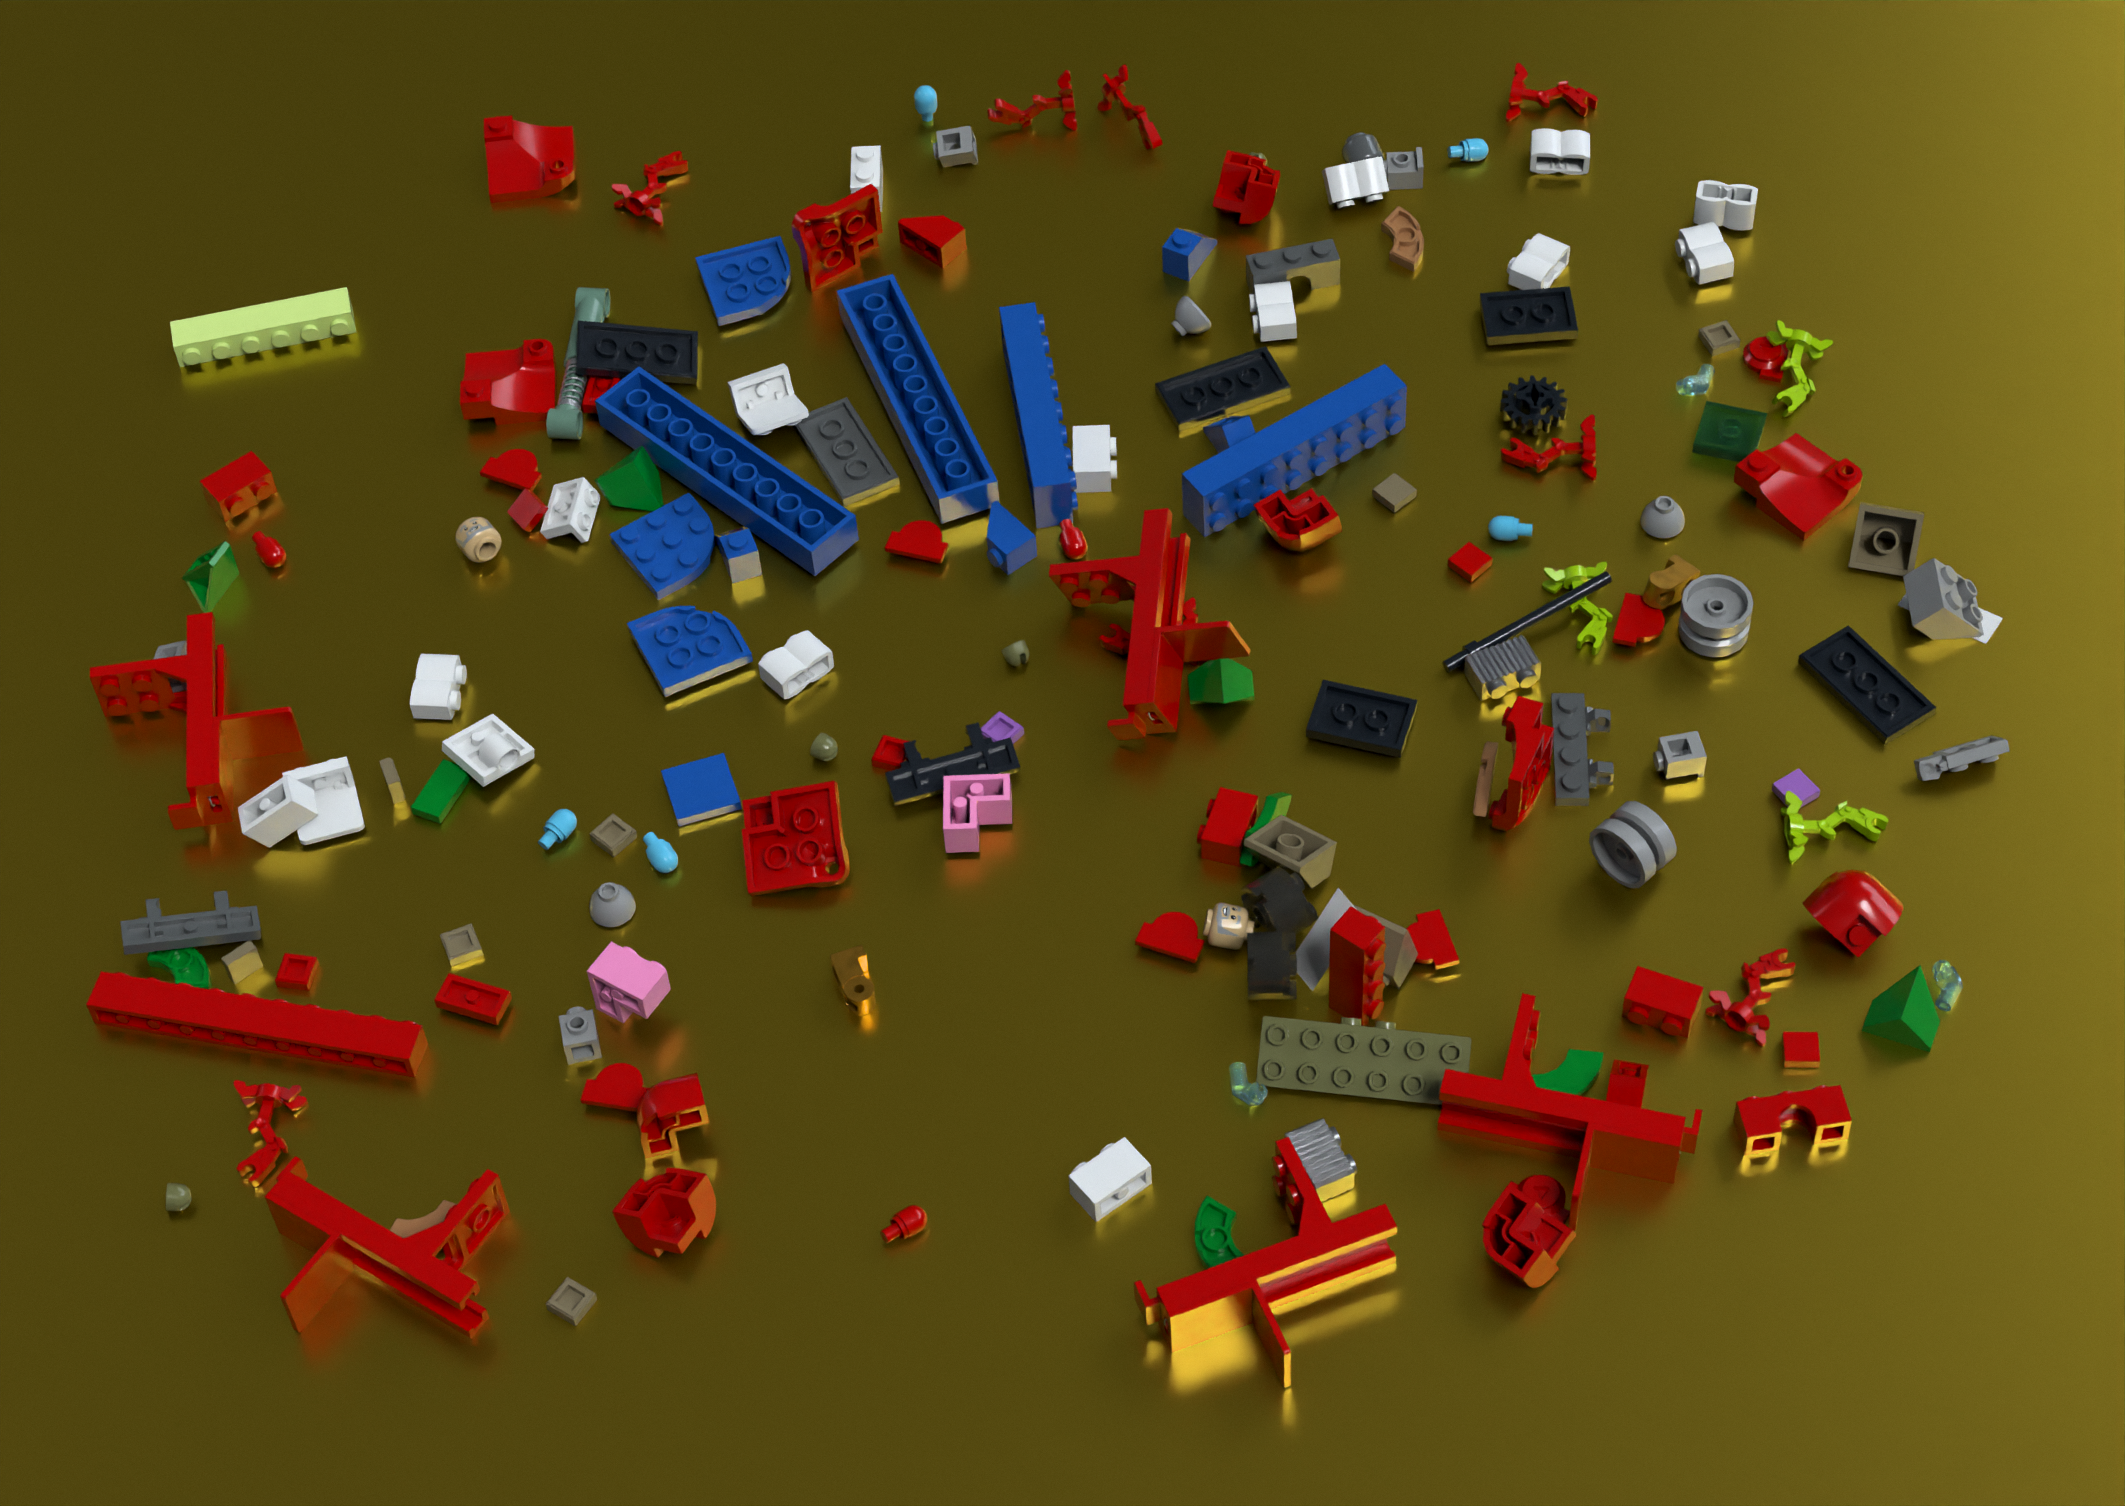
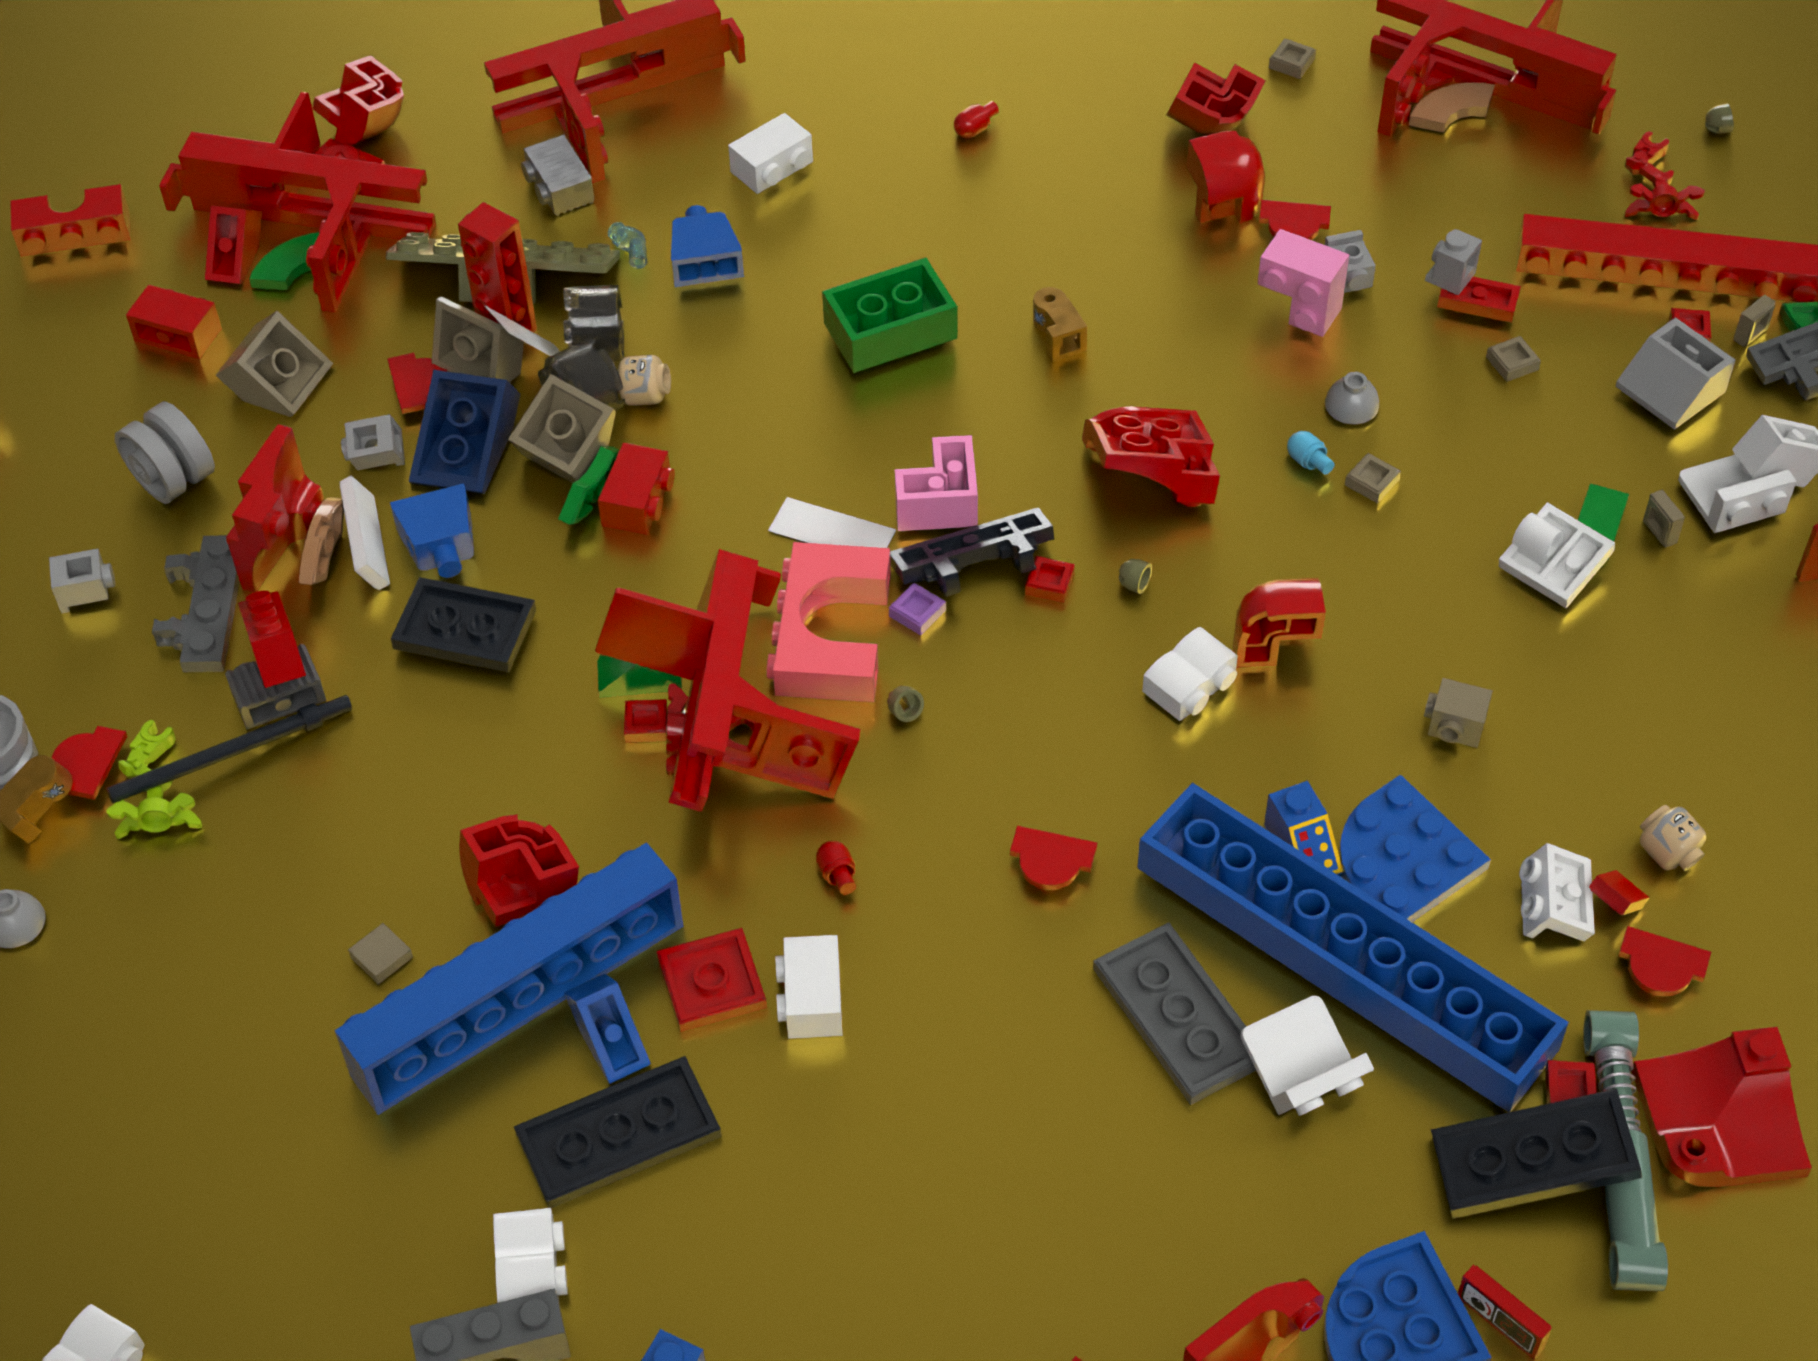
camera: 175 degrees right, 0 degrees up
white brick [410,654,467,720] -> none
medium azure cylinder [538,809,577,850] -> none
green slope [594,446,664,512] -> none
blue plate [627,606,753,697] -> none
blue tile [661,753,742,827] -> none
blue brick [837,274,1000,524] -> none
blue slope [987,500,1037,575] -> none
blue brick [999,302,1078,528] -> none
red piece [1135,912,1204,963] -> none
light grey brick [1171,296,1211,337] -> none
green tile [1194,1195,1244,1270] -> none
red tile [1447,542,1493,583] -> none
black plate [1479,286,1578,345] -> none
medium azure cylinder [1488,516,1533,542] -> none
black gear [1500,375,1568,435] -> none
red piece [1501,414,1597,481] -> none
red piece [1705,948,1796,1047] -> none
red tile [1782,1031,1820,1068] -> none
none -> dark tan slope [216,311,333,417]
none -> red arch [238,590,306,688]
none -> white tile [340,476,390,590]
none -> light grey brick [341,414,405,470]
none -> blue torso [390,483,474,578]
none -> dark blue slope [408,370,521,494]
none -> red tile [656,927,767,1033]
none -> blue torso [671,205,744,287]
none -> coral arch [767,542,891,702]
none -> white sticker [768,497,896,548]
none -> green brick [822,257,958,373]
none -> red brick [1233,578,1326,668]
none -> dark tan brick [1424,678,1493,748]
none -> light grey brick [1425,229,1482,295]
none -> red tile [1458,1264,1552,1360]
none -> light grey slope [1615,317,1736,430]

